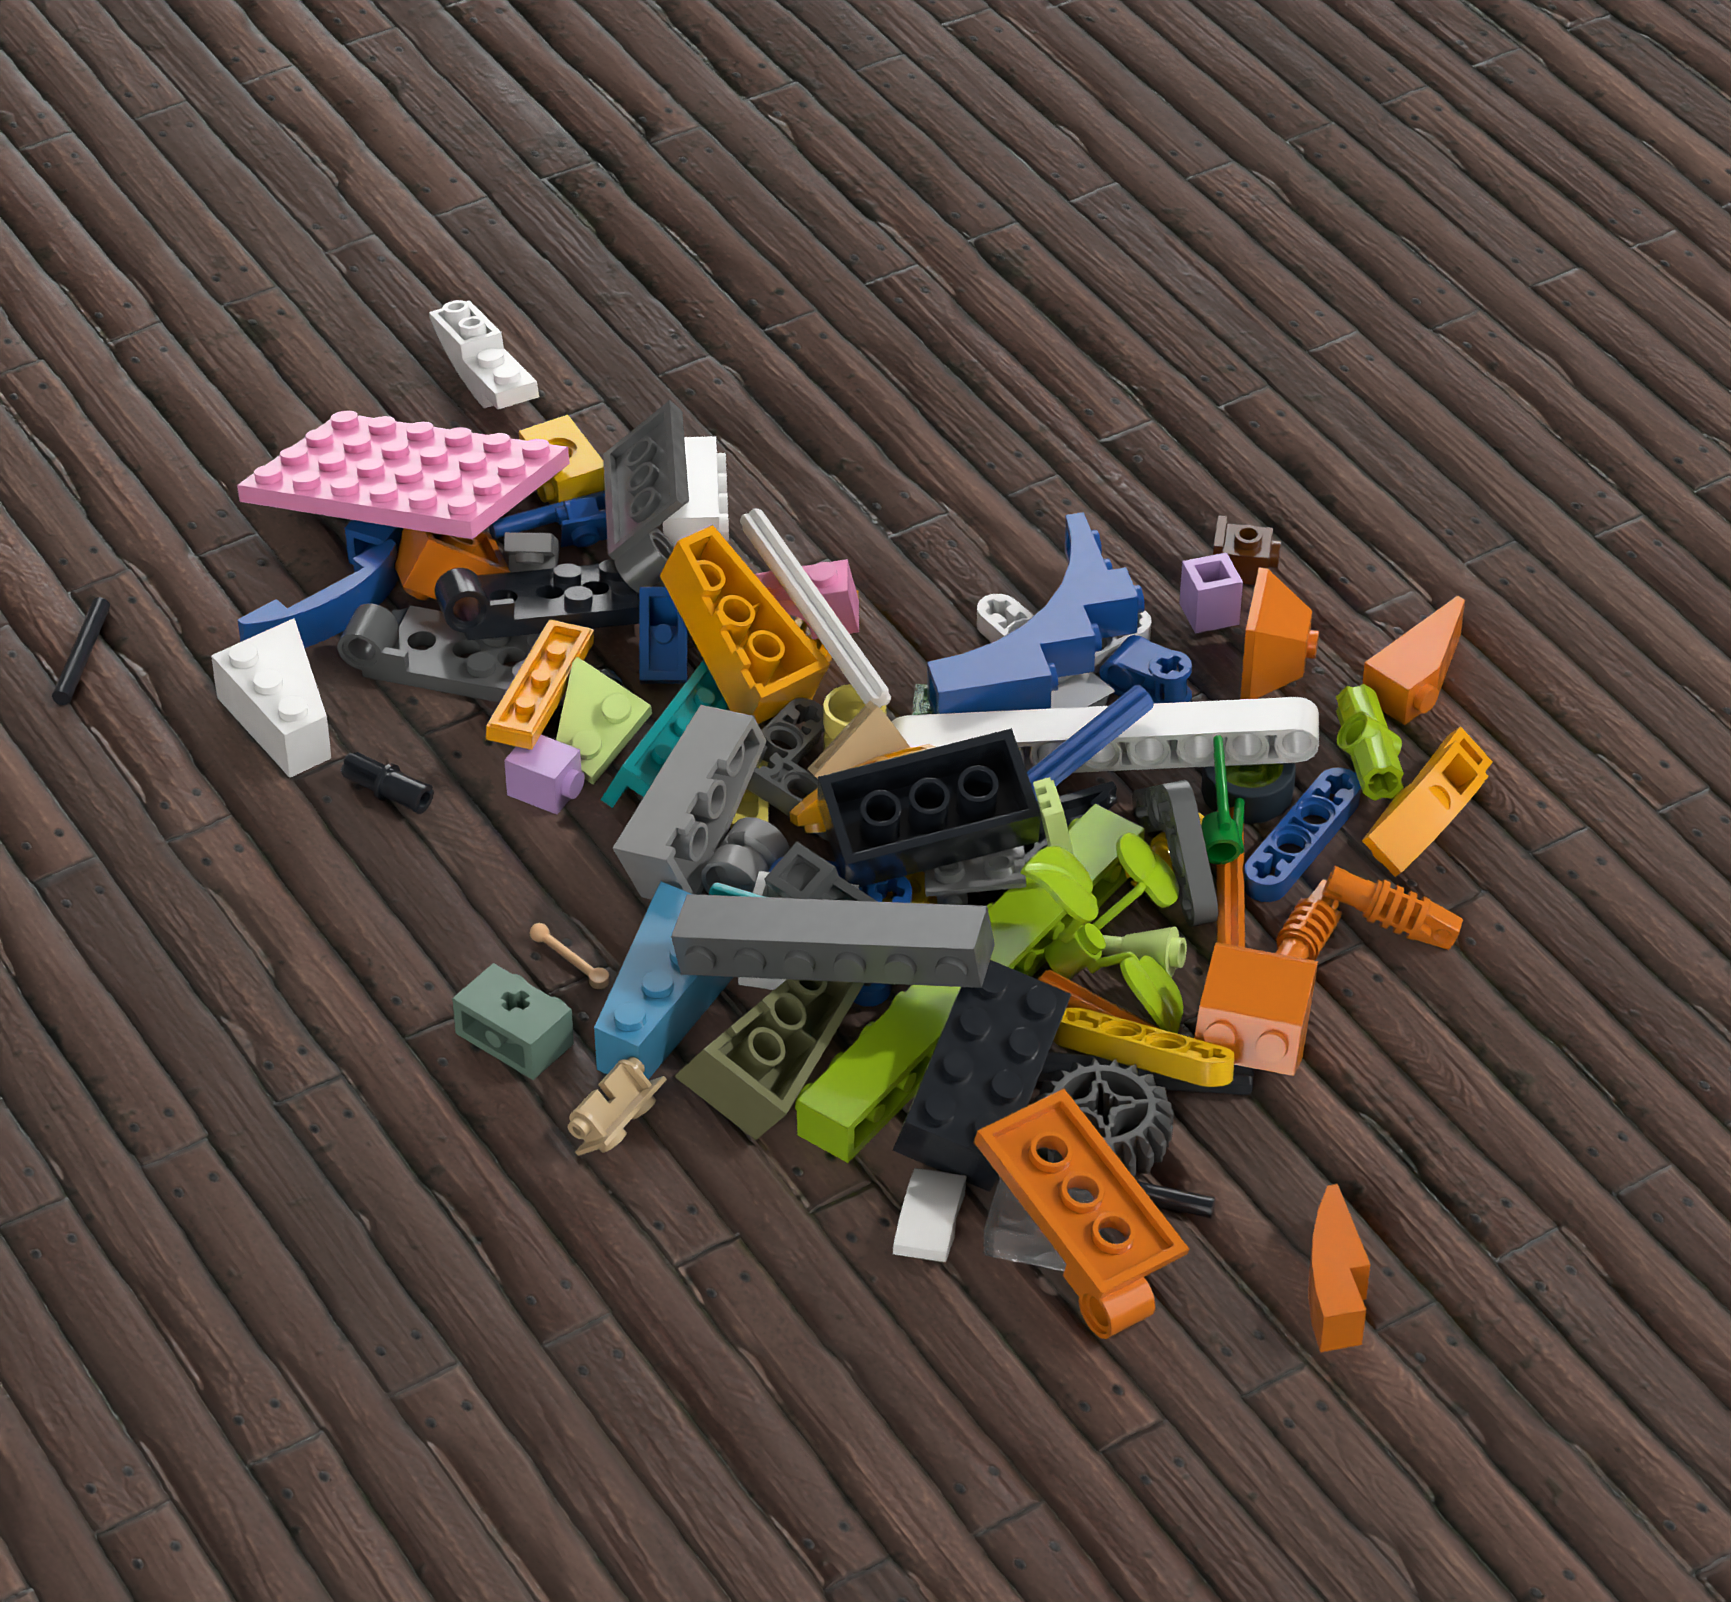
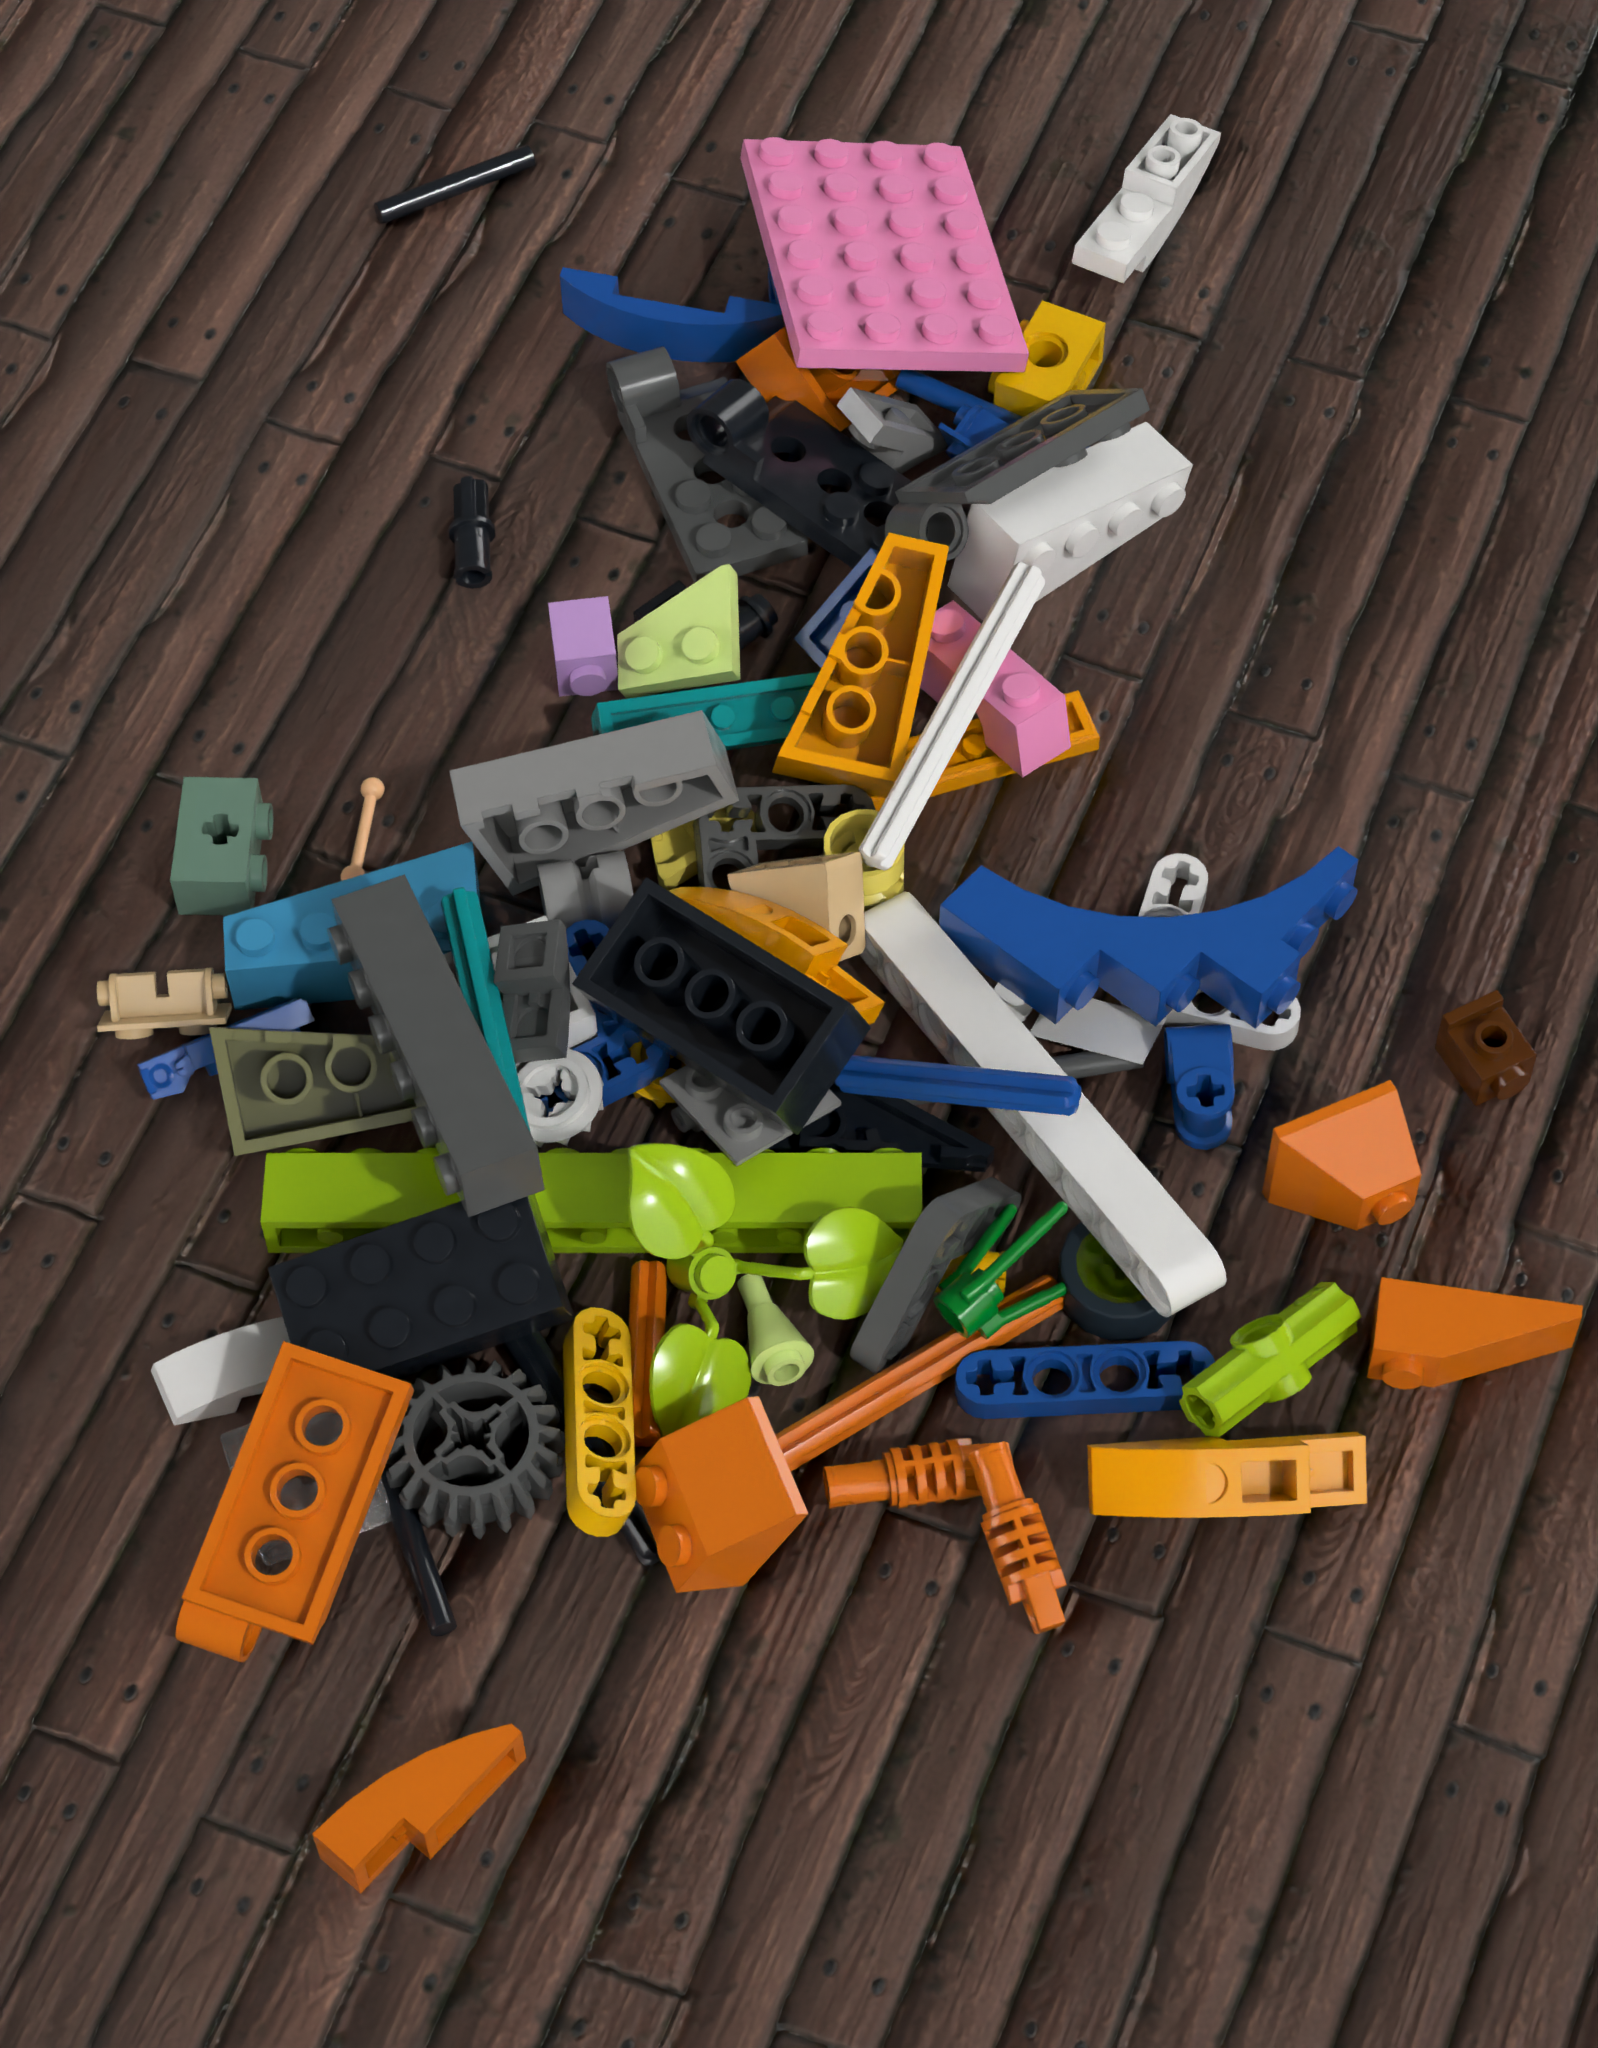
camera: 55 degrees right, 15 degrees up
white wedge [211,618,331,778] -> none
light orange tile [486,620,594,750] -> none
yellowish green tile [1033,777,1074,855] -> none
lavender brick [1179,552,1243,633] -> none
none -> blue hinge [137,998,314,1100]

